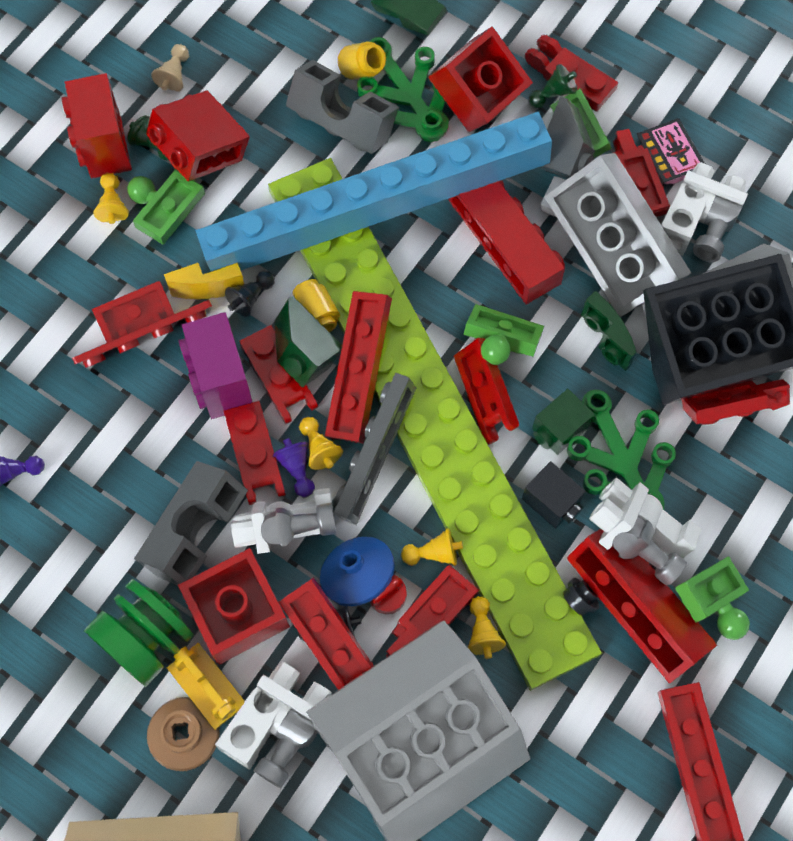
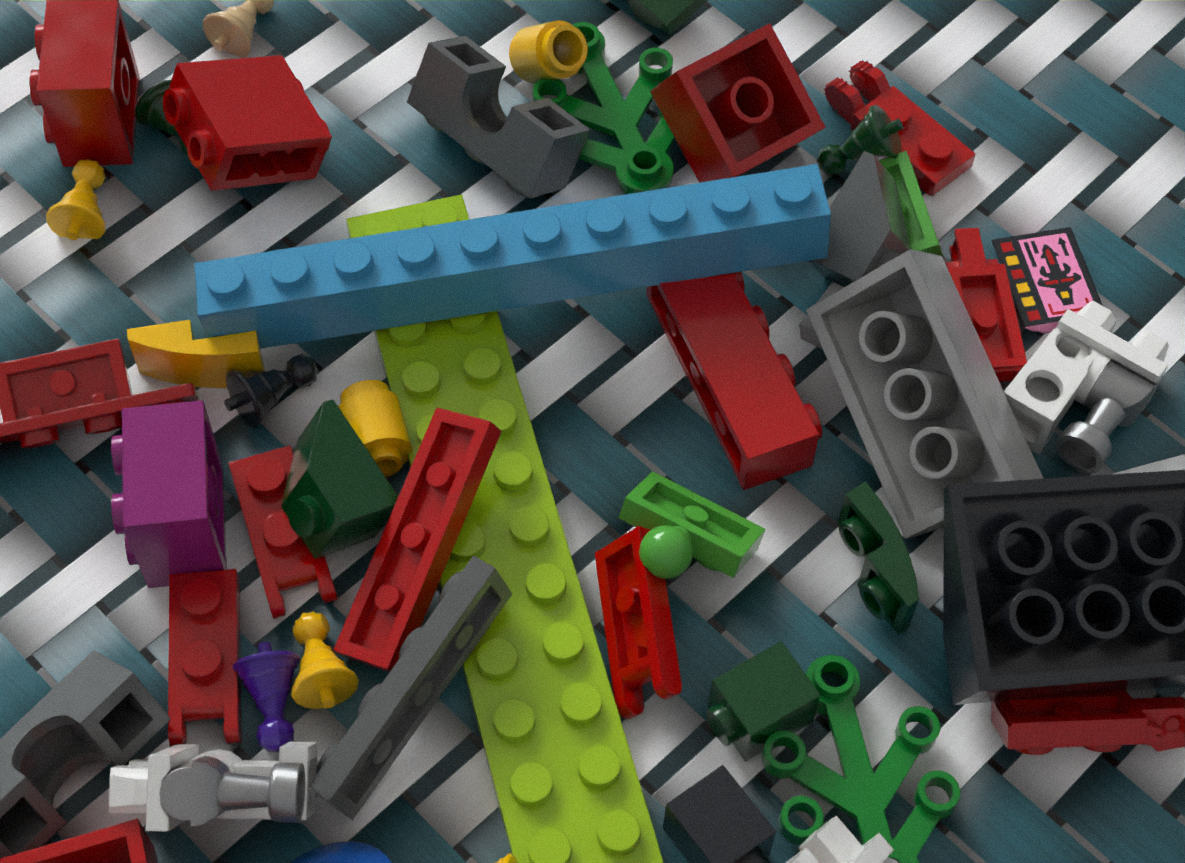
camera: 10 degrees right, 10 degrees down
bright green plate [127,170,205,245] -> none

